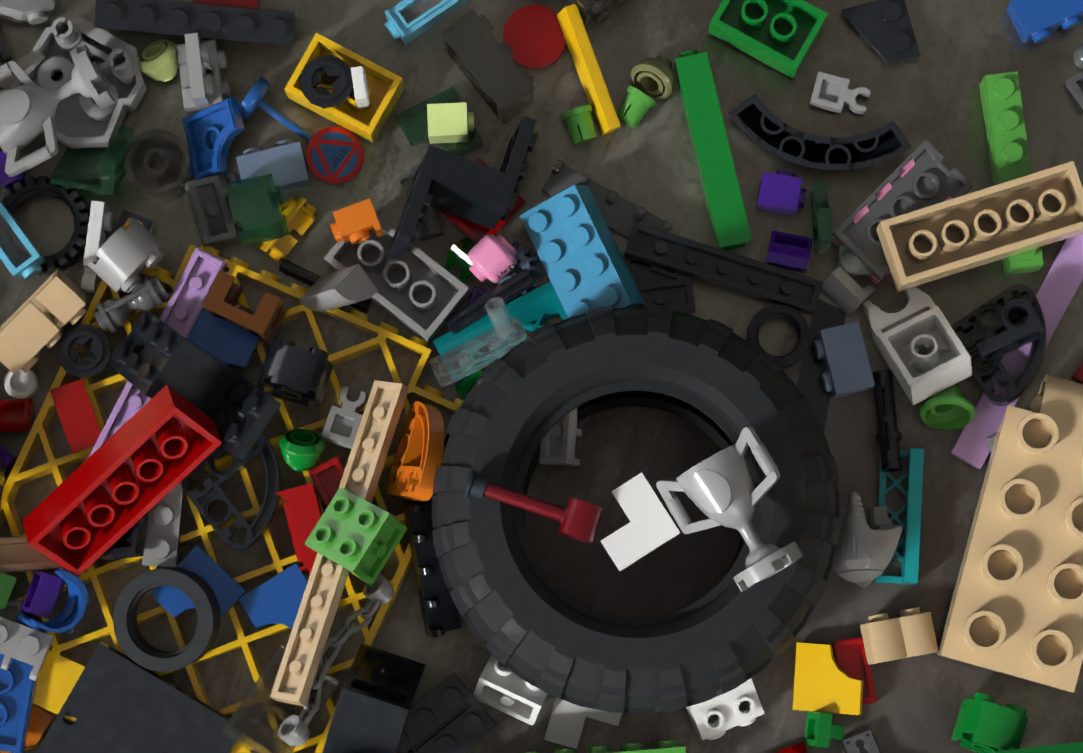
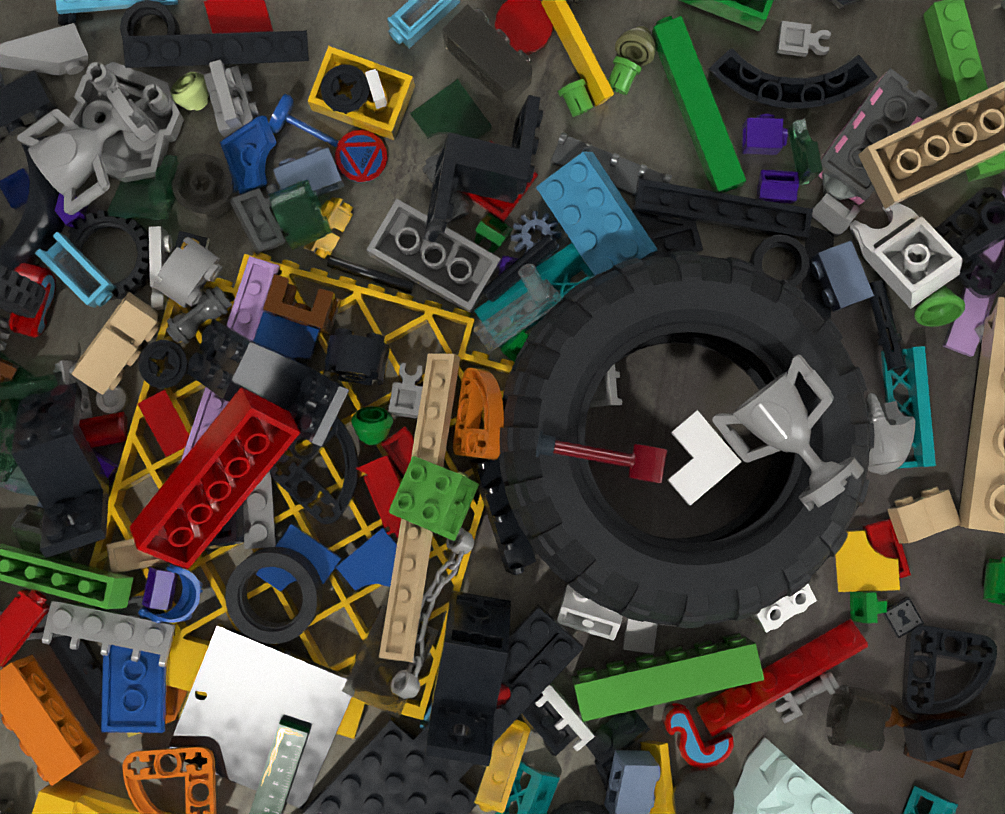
camera: 15 degrees left, 5 degrees up
light grey brick [299,264,378,312] -> none
orange brick [330,198,384,244] -> none
yellowish green brick [427,102,475,144] -> none
bright pink head [468,233,518,283] -> none

